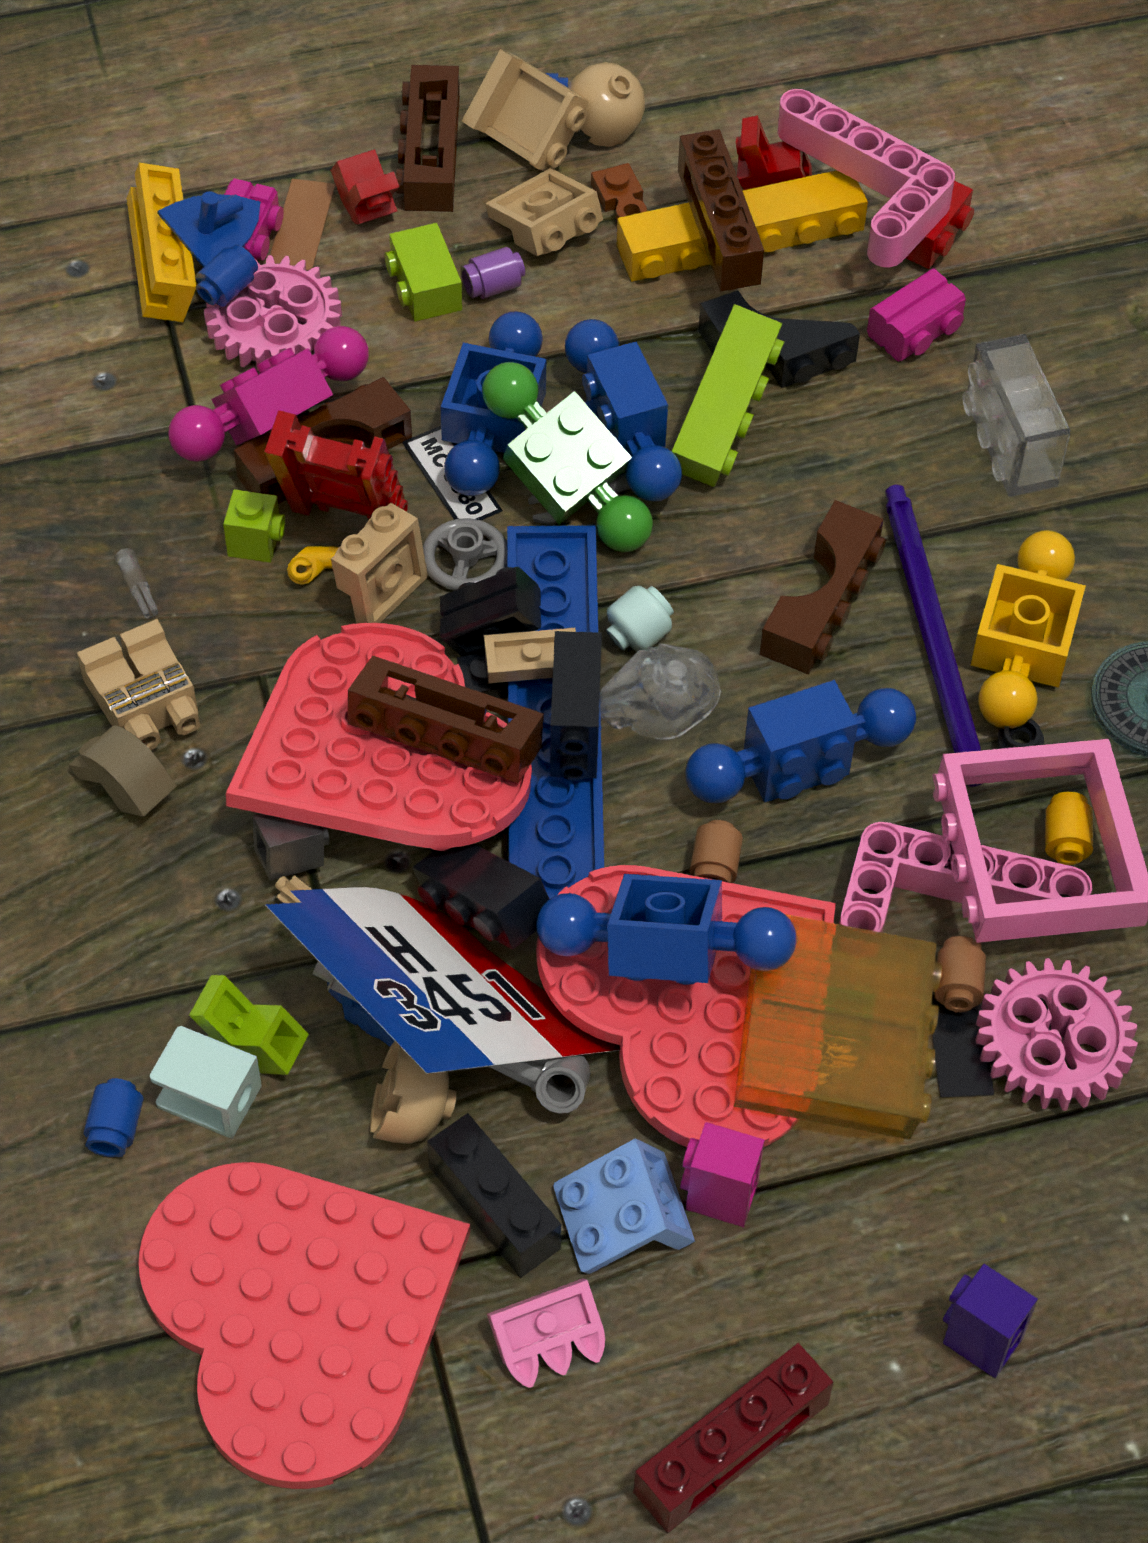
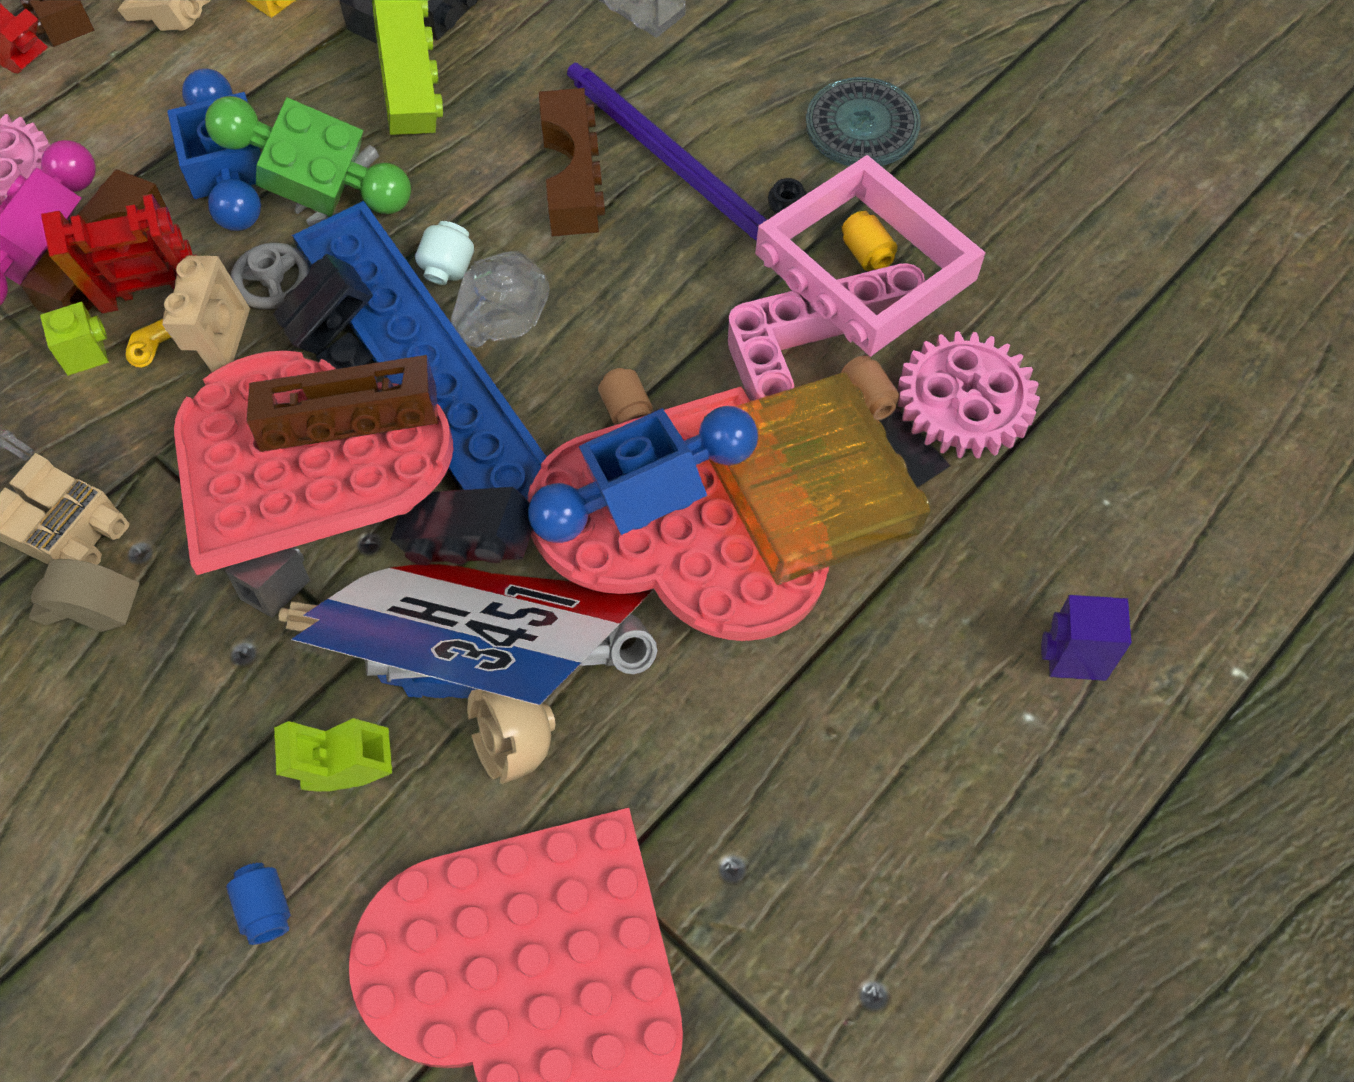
camera: 30 degrees left, 5 degrees up
light aqua piece [150,1026,262,1139] -> none
lime brick [384,223,462,322] -> none
sticker [402,426,503,520] -> none
black brick [427,1113,562,1278] -> none
medium lavender brick [460,247,525,299] -> none
tan plate [484,628,576,683] -> none
bright pink plate [487,1278,605,1388] -> none
black window [550,631,602,781] -> none
light blue bracket [553,1138,695,1274] -> none
blue brick [564,319,682,501] -> none
dark red brick [633,1343,834,1534] -> none
dark pink brick [680,1122,765,1227] -> none
blue brick [685,680,916,803] -> none
yellow brick [970,530,1086,729] -> none

